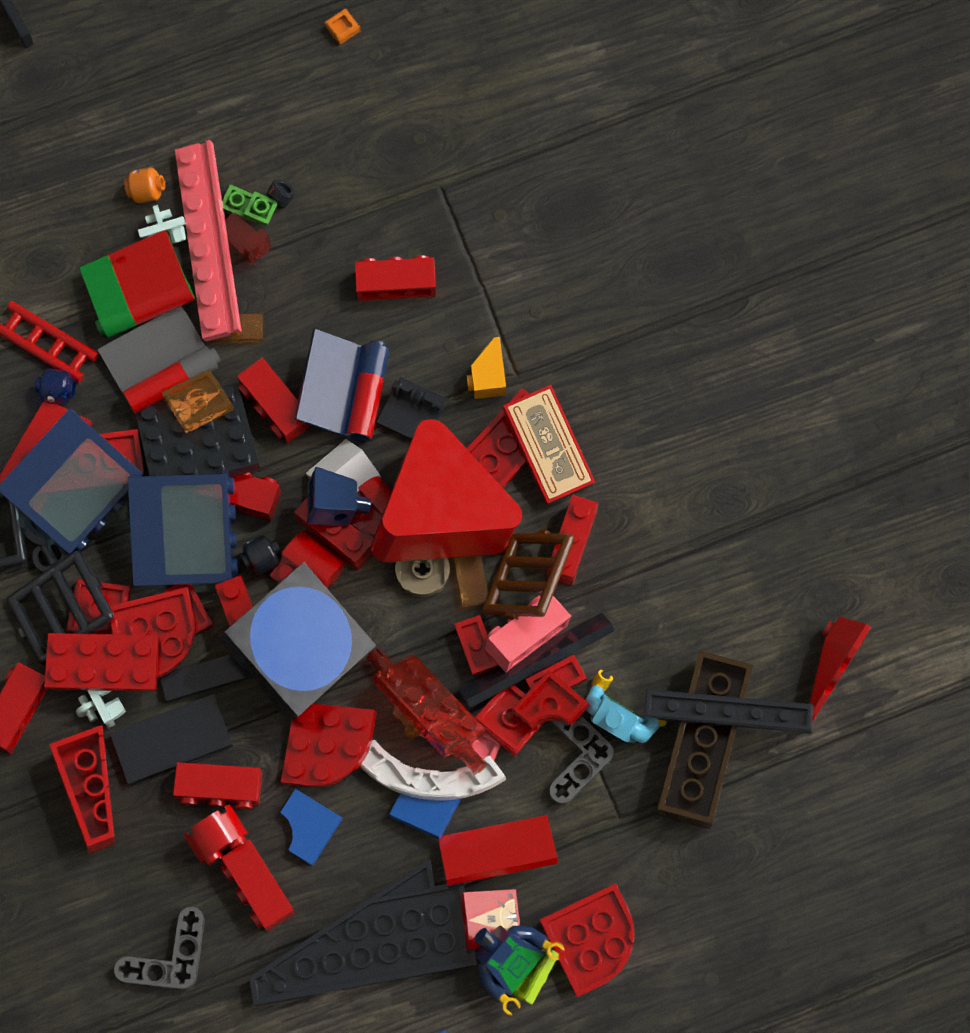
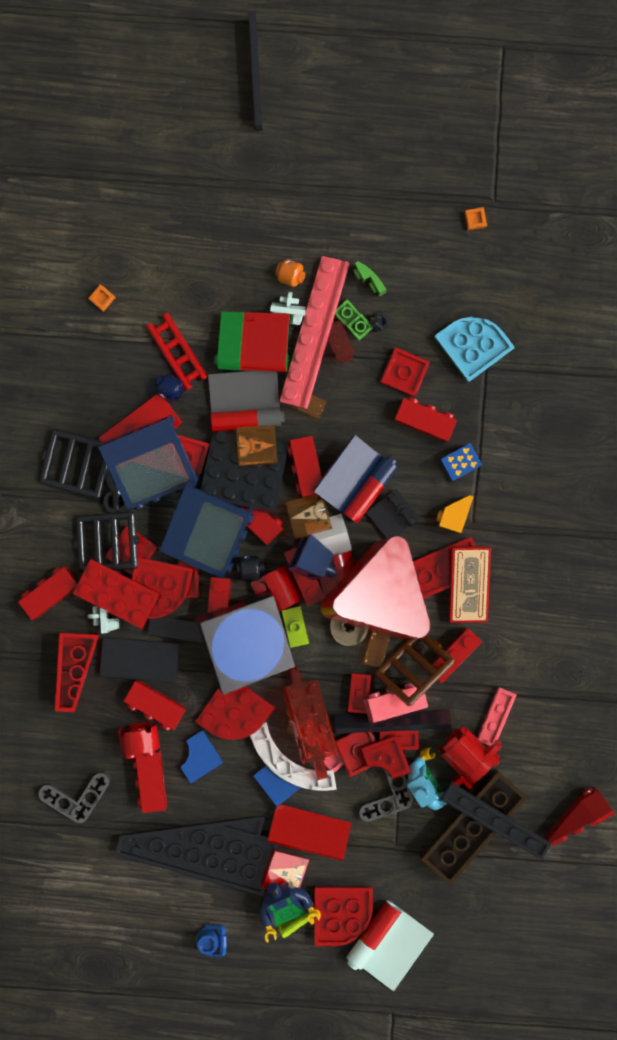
camera: 25 degrees right, 15 degrees up
none -> lime plate [282,606,309,648]
none -> clear orange tile [286,494,332,538]
none -> light aqua door [346,900,434,991]
none -> bright green slope [353,261,386,296]
none -> red tile [380,347,430,397]
none -> medium azure plate [434,317,515,383]
none -> red container [437,725,501,789]
none -> blue piece [439,443,482,482]
none -> coral tile [477,687,516,746]

